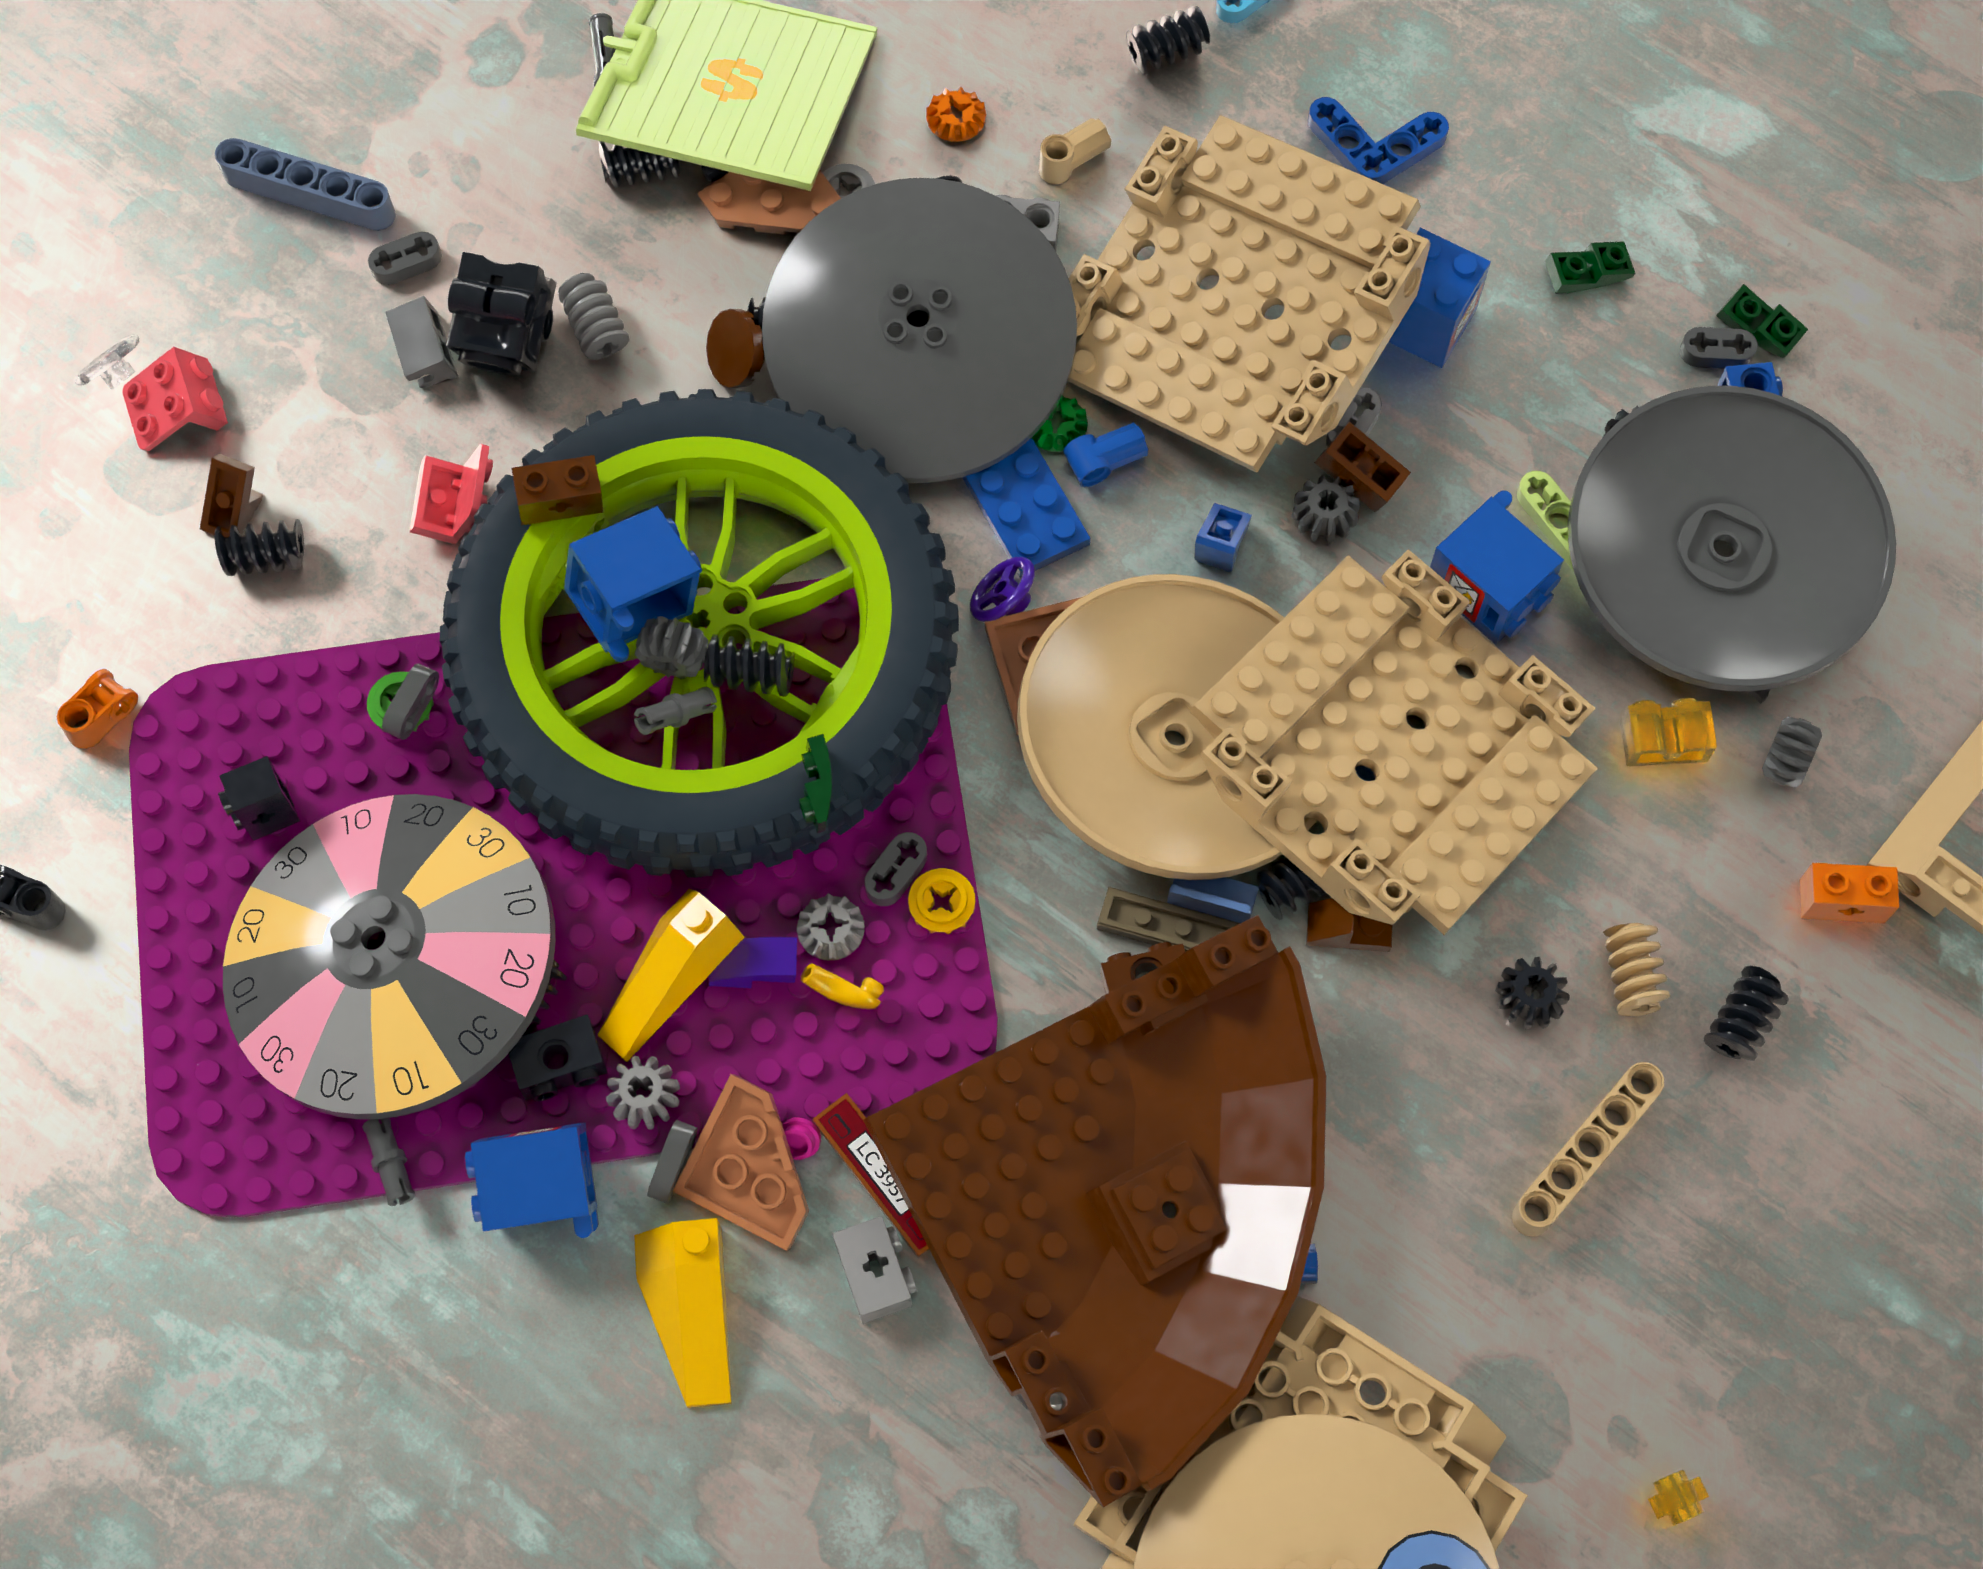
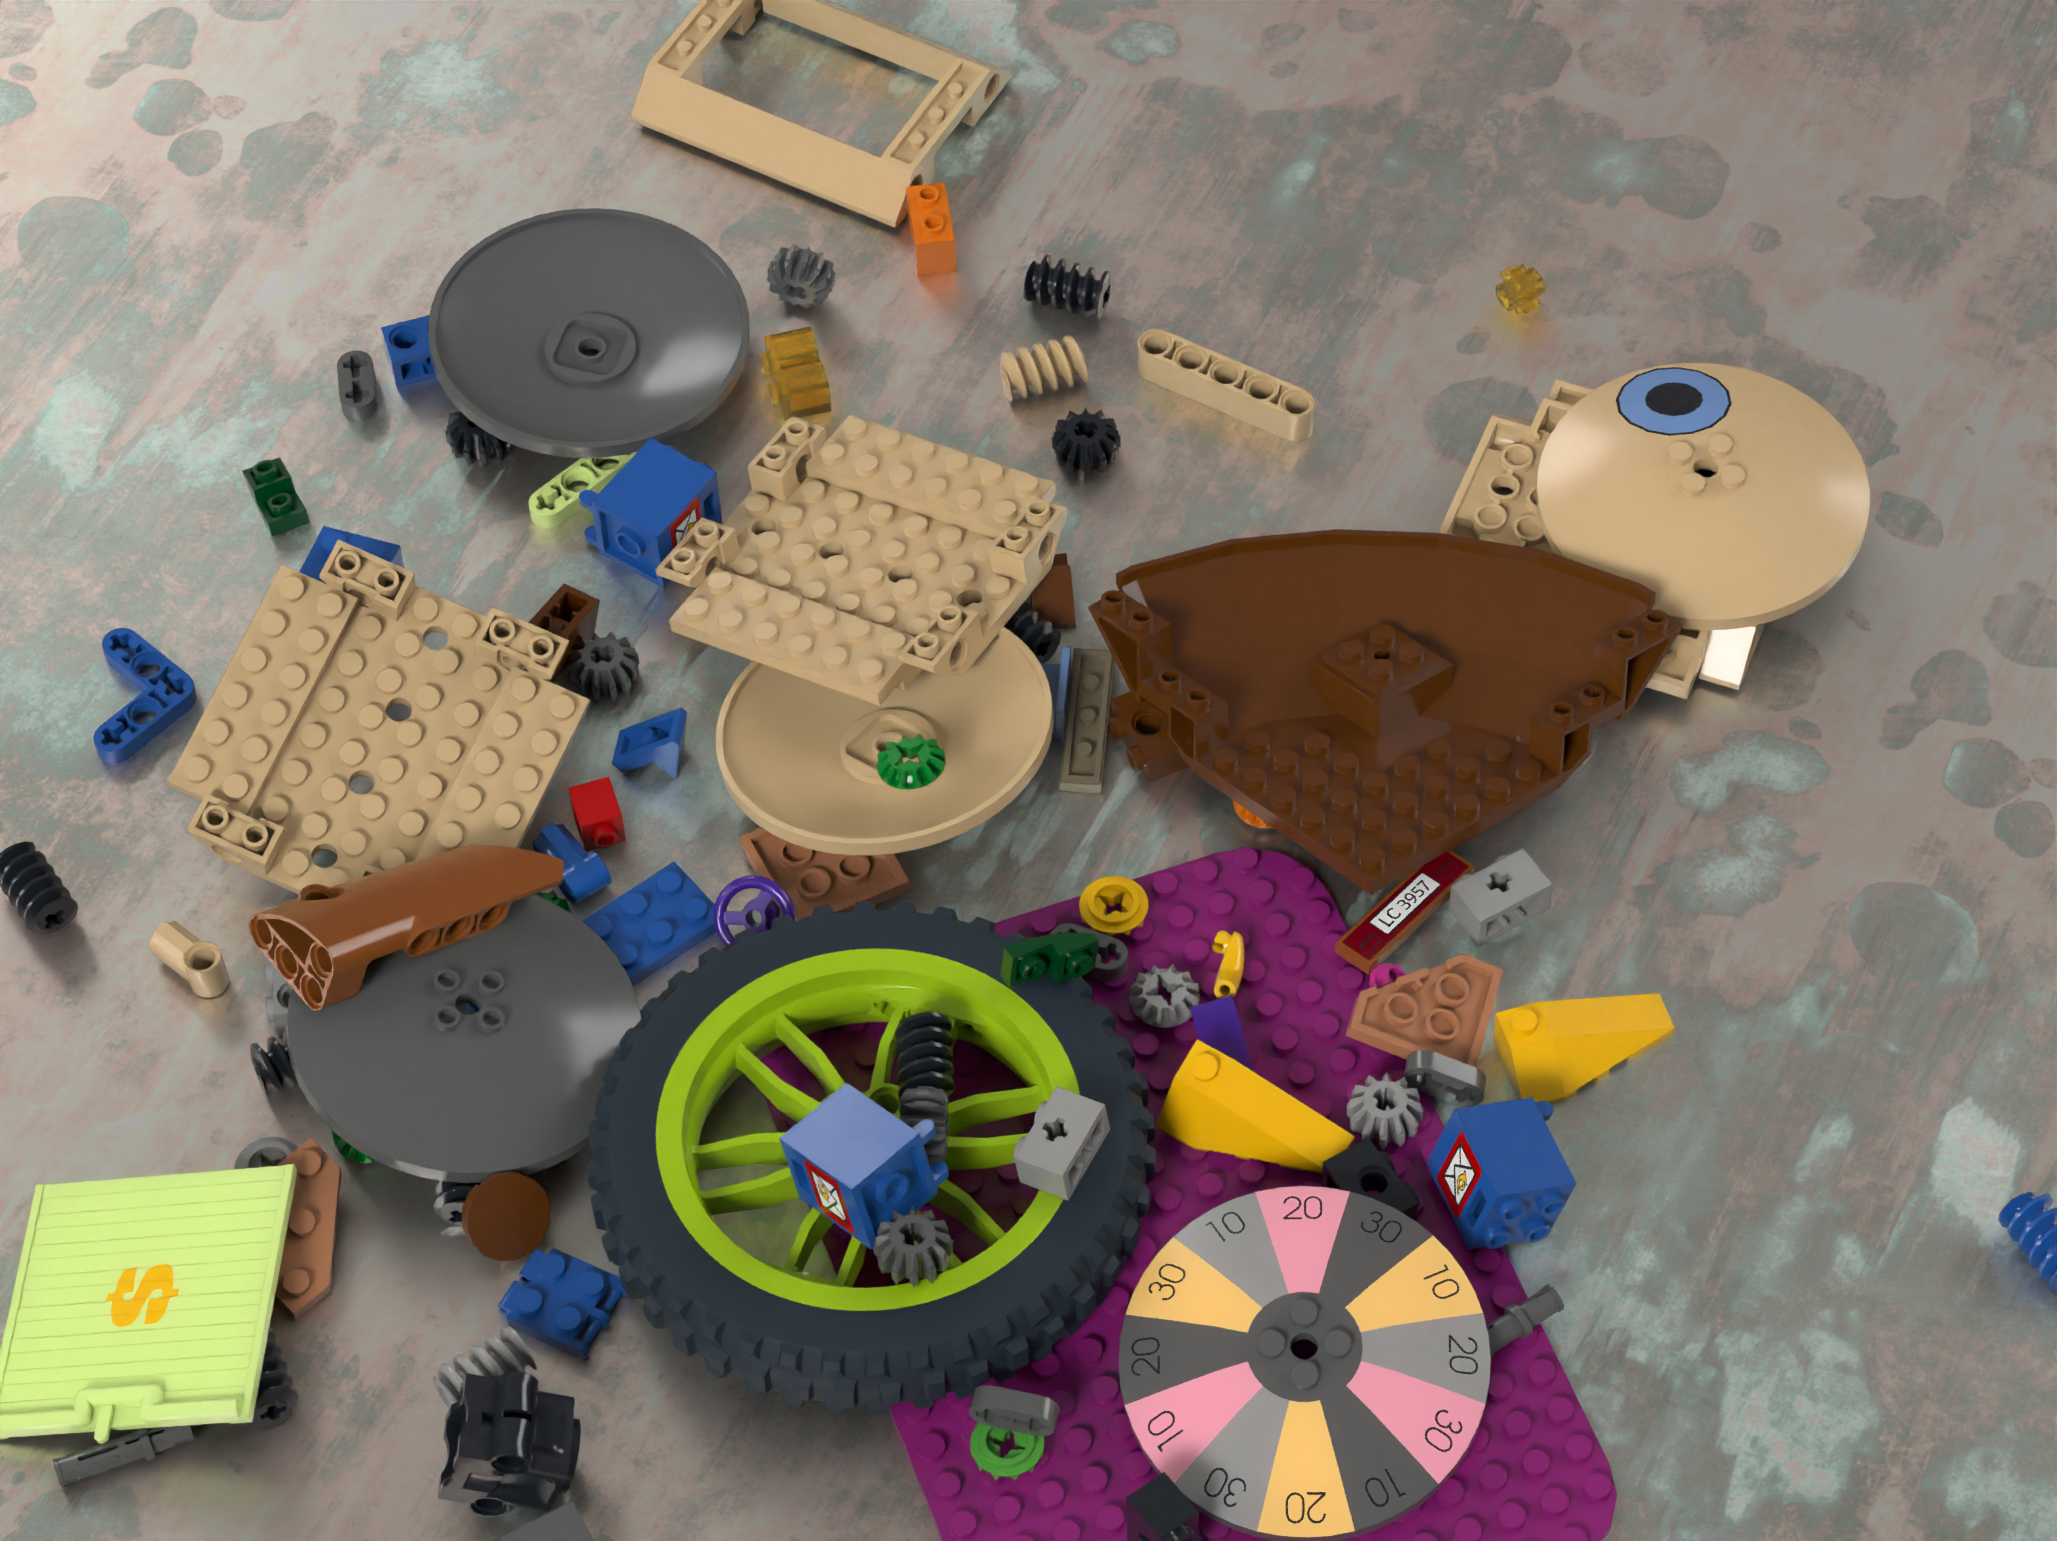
camera: 100 degrees left, 15 degrees down
coral bracket [410,444,493,545] -> none
reddish brown brick [511,455,603,526] -> none
dark grey pin [634,687,717,735] -> none
orange gear [926,87,986,142] -> none
dark green slope [1716,284,1808,358] -> none
none -> dark orange panel [249,845,563,1011]
none -> blue plate [498,1247,627,1360]
none -> red brick [568,777,626,851]
none -> dark grey gear [874,1206,953,1288]
none -> green gear [877,733,946,790]
none -> light grey brick [1013,1086,1110,1201]

